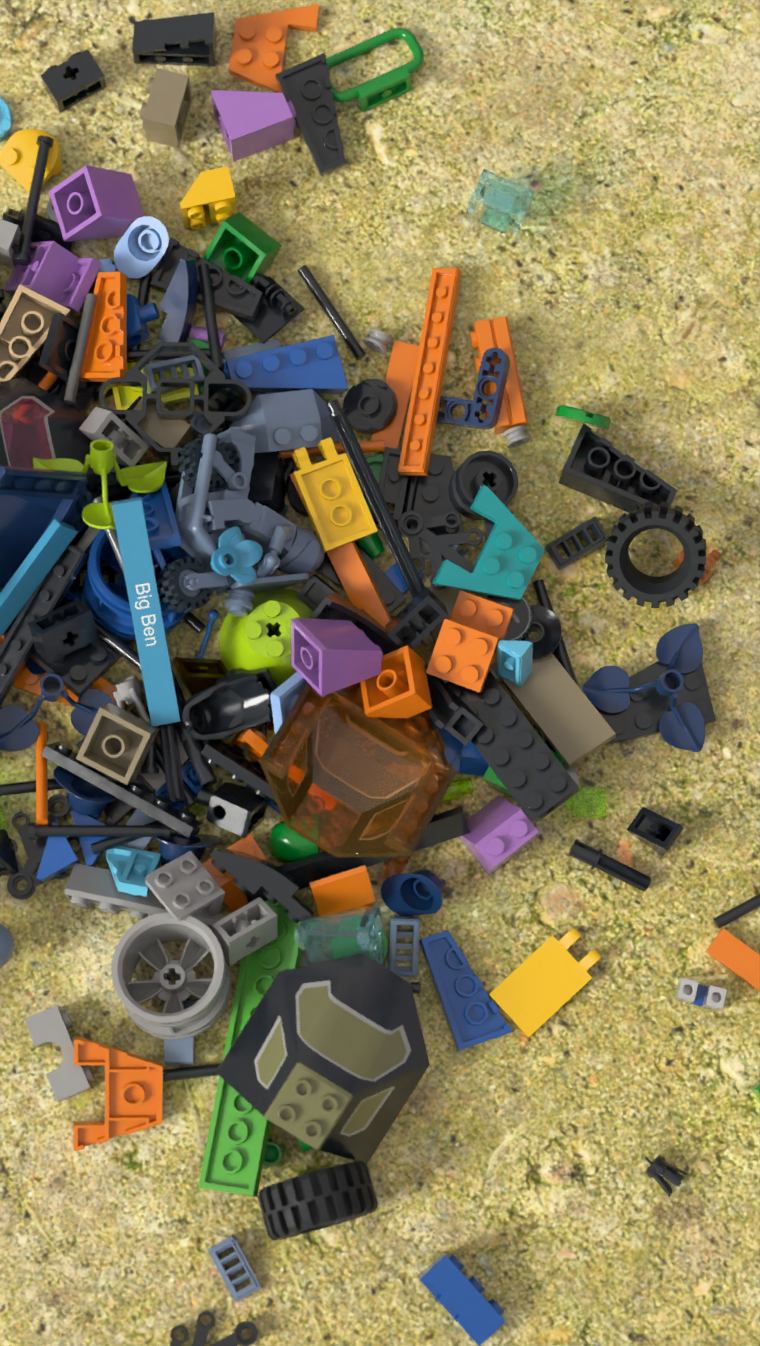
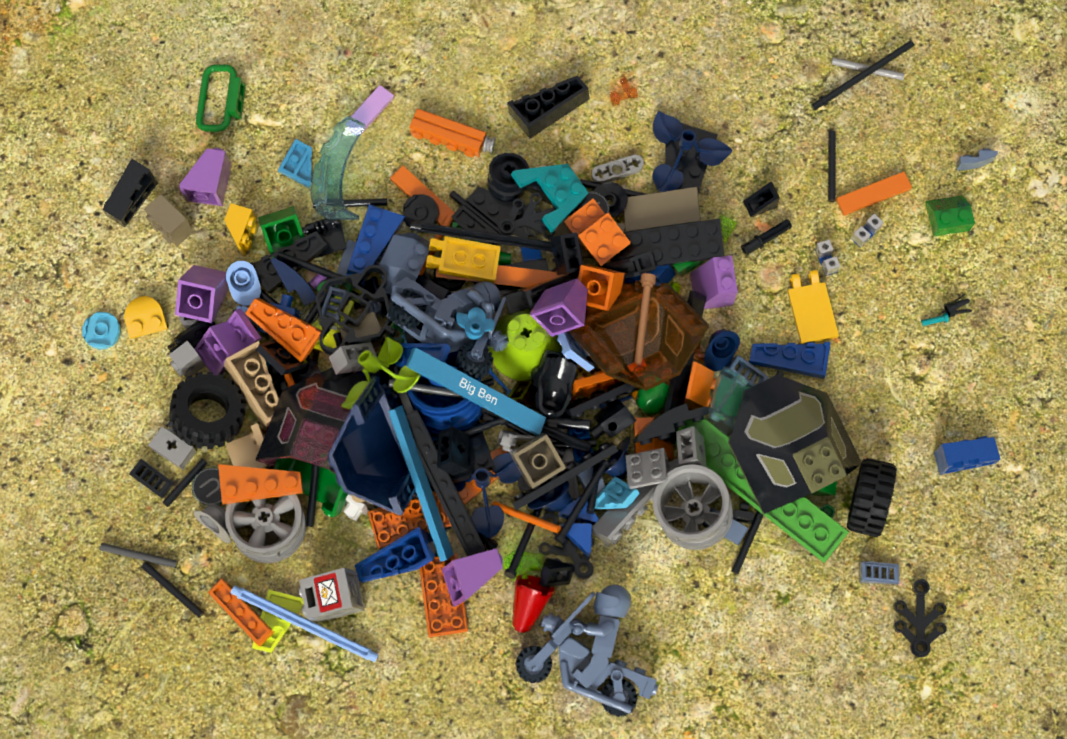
camera: 55 degrees left, 5 degrees down
black bar [13,136,54,265] -> none
light grey arch [24,1006,95,1102] -> none
black brick [41,49,107,113] -> none
dark grey bar [64,293,97,404] -> none
orange wing [73,1036,163,1151] -> none
orange wing [229,4,320,93] -> none
black wing [275,53,346,176] -> none
light grey bush [364,328,392,354] -> none
orange tile [398,267,462,476] -> none
dark blue beam [436,348,510,430] -> none
clear light blue panel [468,169,534,234] -> none
medium azure slope [497,640,533,687] -> none
black slope [545,516,609,571] -> none
green tile [555,405,611,430] -> none
black tyre [605,501,707,608] -> none
none -> dark azure wing [278,139,312,189]
none -> clear light blue windscreen [311,116,365,220]
none -> lavender tile [344,85,394,137]
none -> light grey beam [591,155,644,184]
none -> medium nougat piece [634,273,656,365]
none -> black tile [733,502,754,524]
none -> flat silver piece [815,240,840,276]
none -> teal piece [921,313,949,326]

